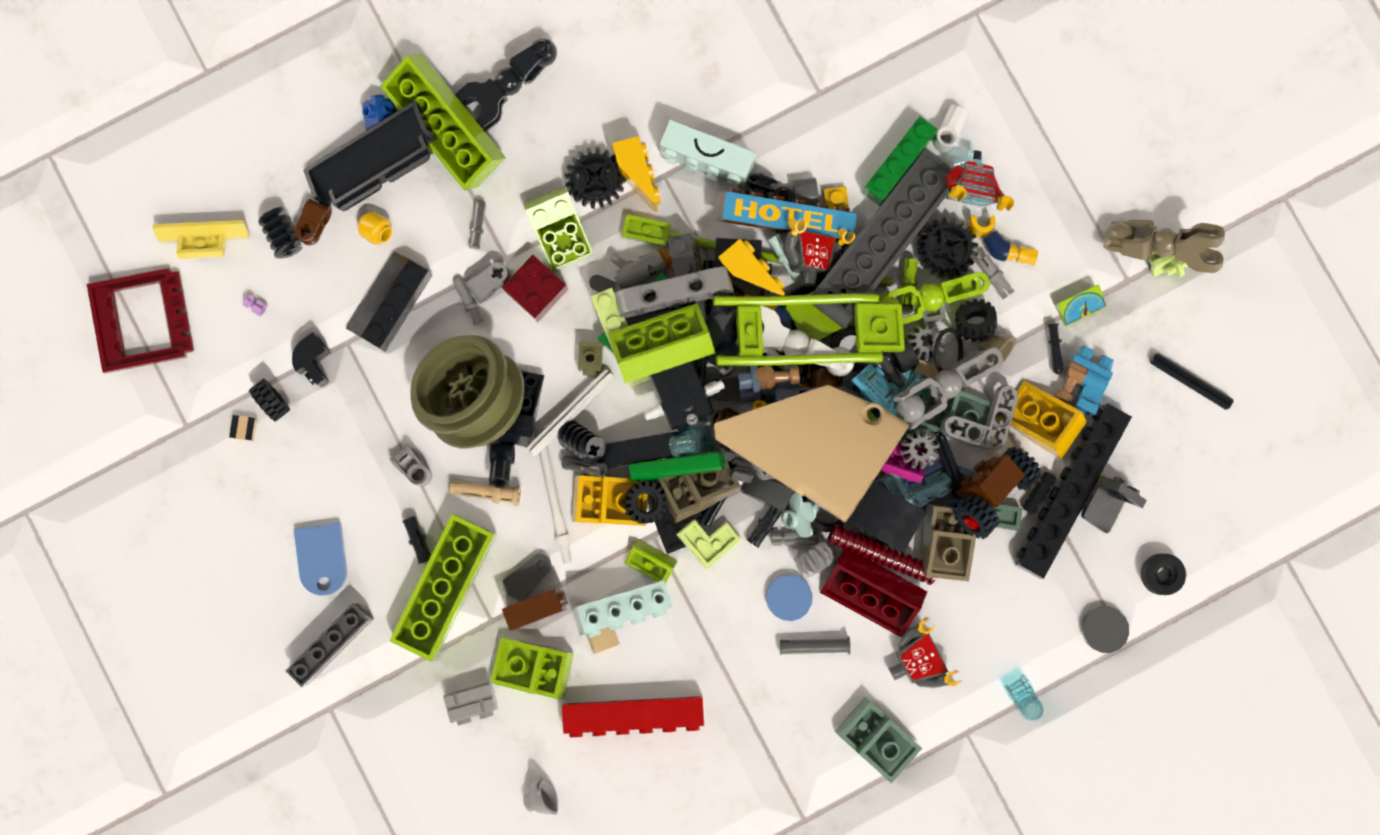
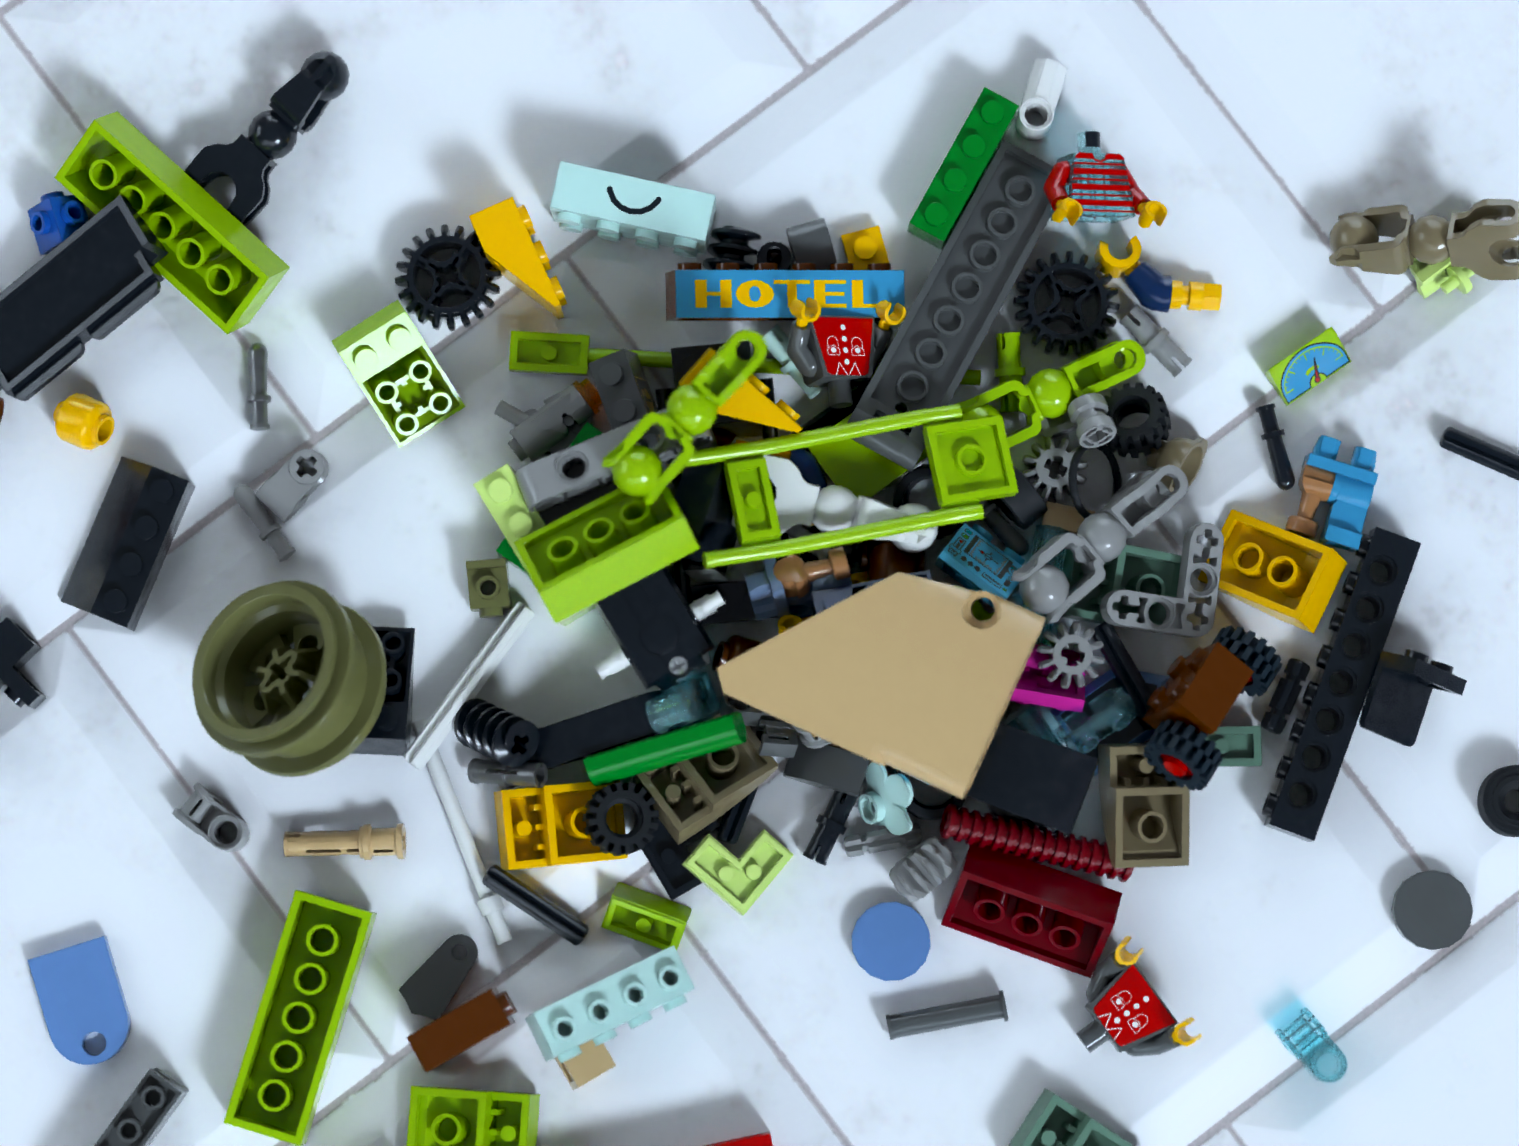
camera: 15 degrees left, 0 degrees up
black pin [402,516,431,564] -> none
black piece [489,443,515,488] -> none
dark red brick [501,255,569,323] -> none
dark grey piece [589,275,617,293] -> none
none -> black axle [482,865,589,945]
none -> lime piece [601,330,767,506]
none -> sticker [684,569,729,583]
none -> light grey wheel [1067,393,1117,448]

